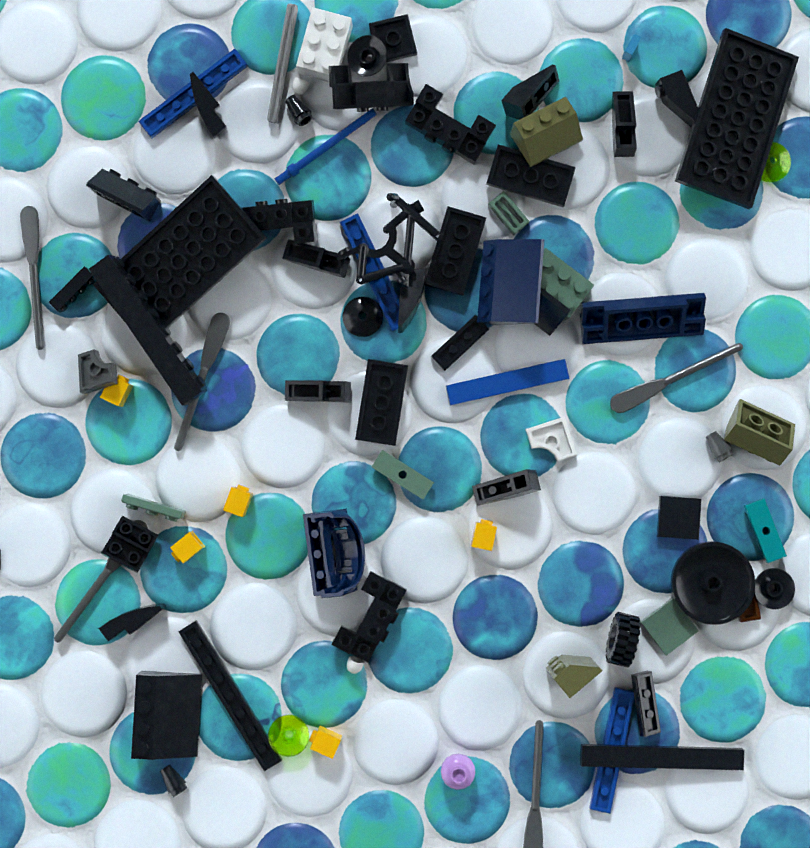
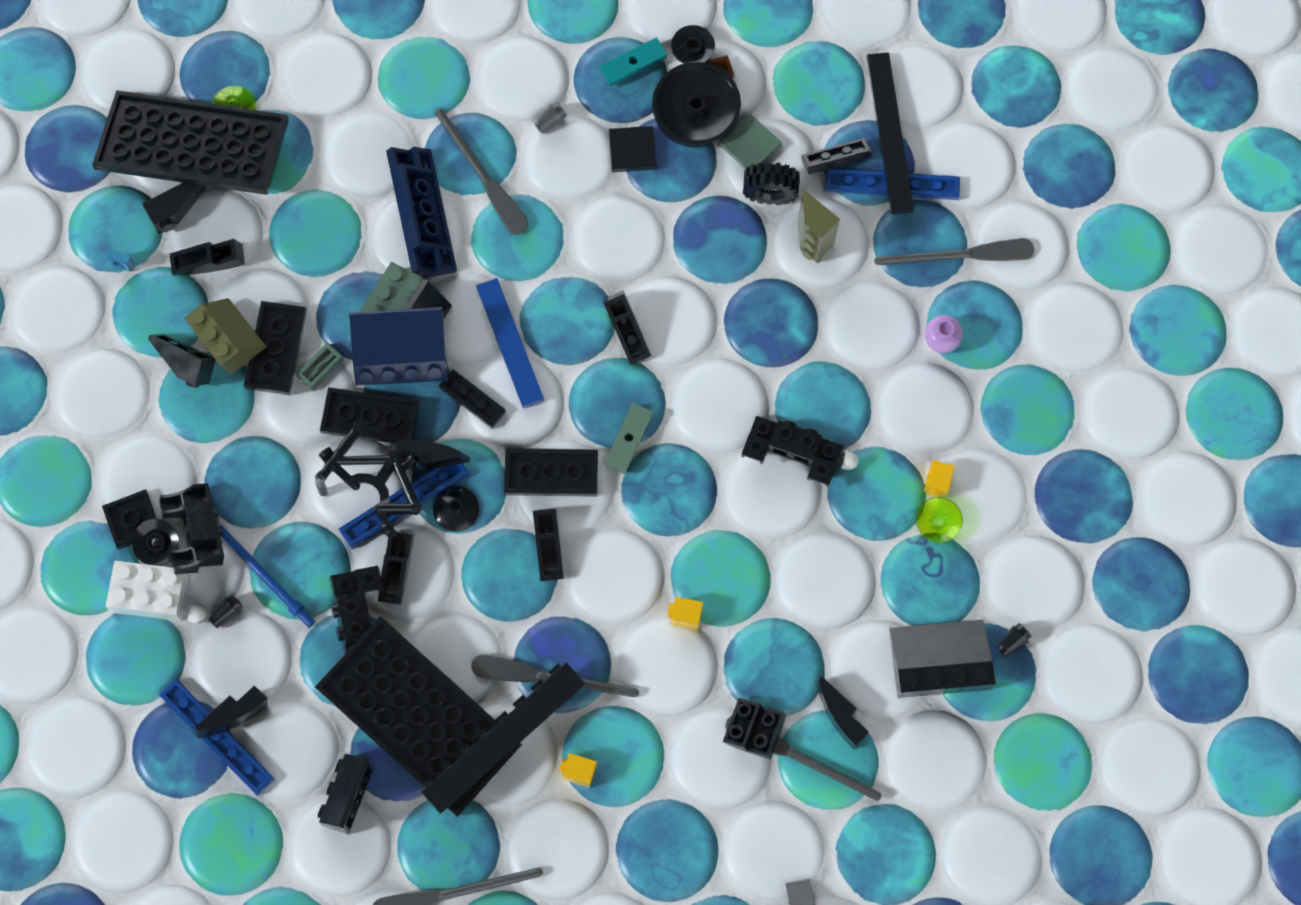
camera: 100 degrees left, 15 degrees down
black piece [49,266,95,313] -> none
dark grey tile [78,349,117,394] -> none
sand green tile [121,494,186,522] -> none
yellow brick [170,531,206,563] -> none
black tile [178,620,282,772] -> none
light grey axle [267,4,298,123] -> none
dark blue piece [303,508,365,598] -> none
black bracket [405,84,496,164] -> none
yellow brick [471,519,497,551] -> none
white tile [525,417,577,462] -> none
olive slope [724,399,795,466] -> none

